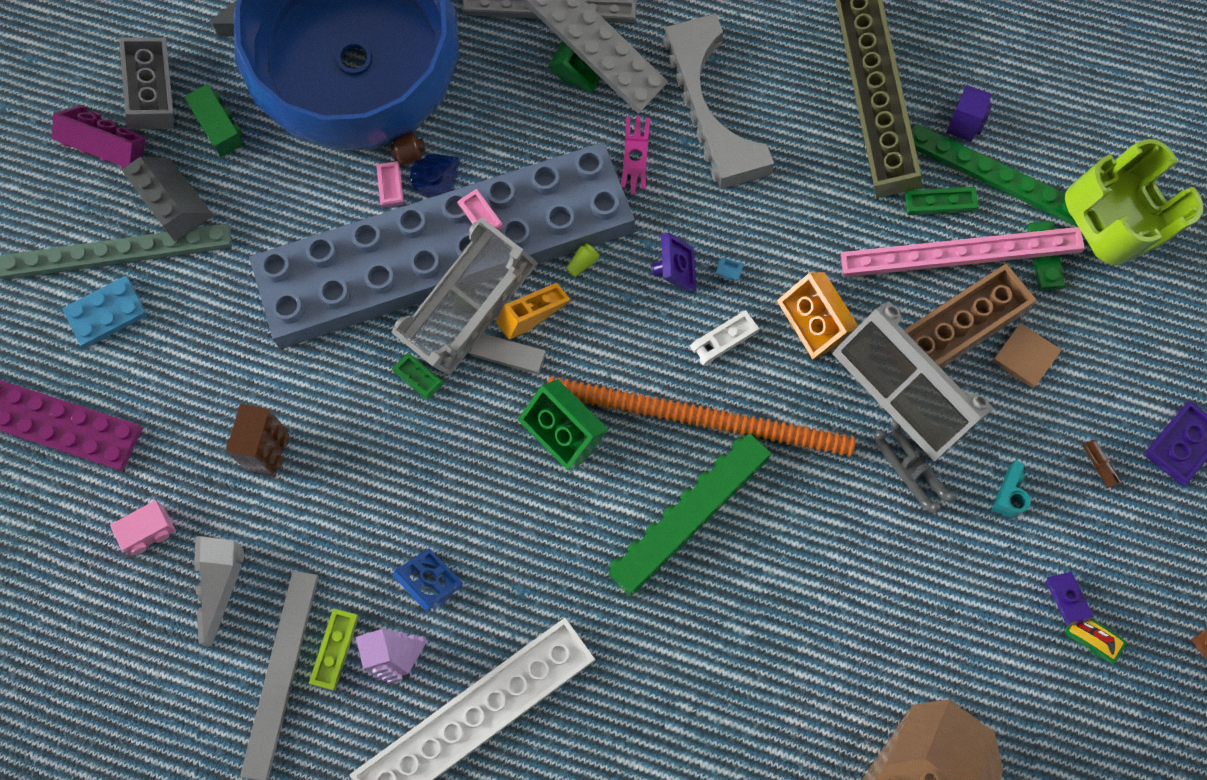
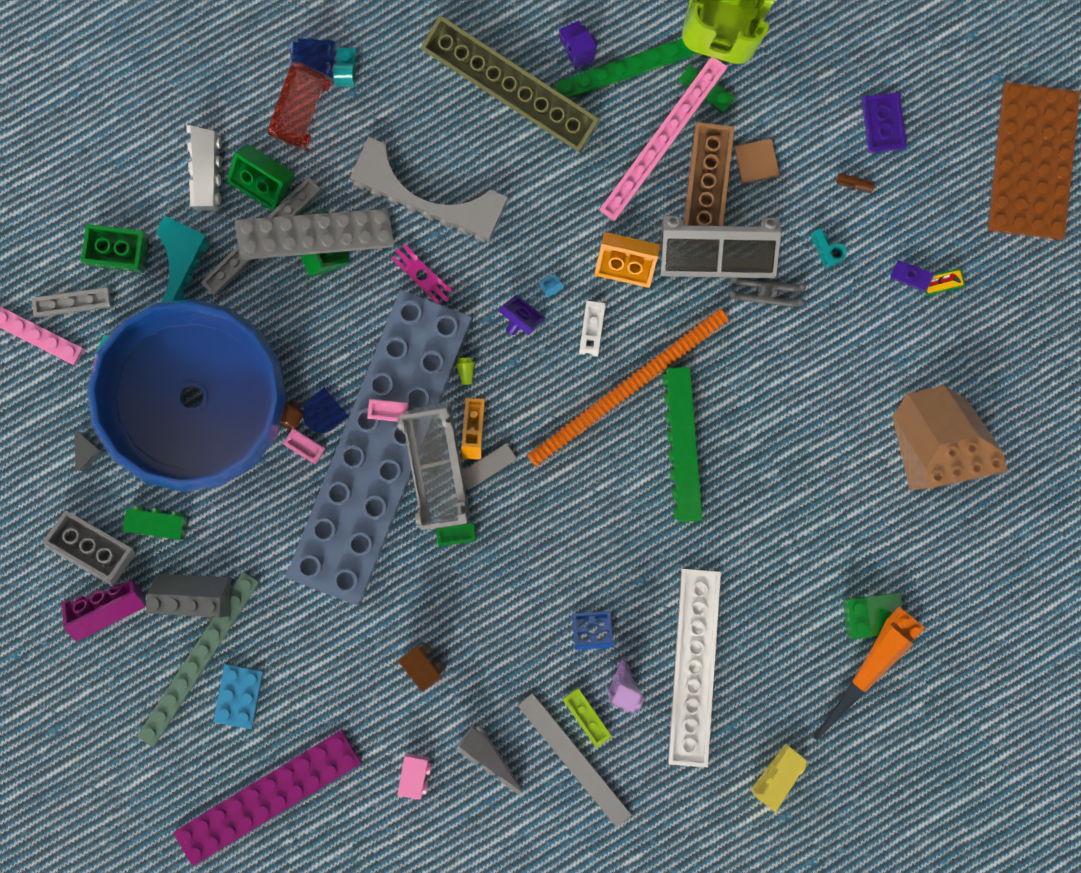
camera: 55 degrees left, 15 degrees up
green brick [518,379,609,470] -> none
green plate [904,187,979,215] -> none

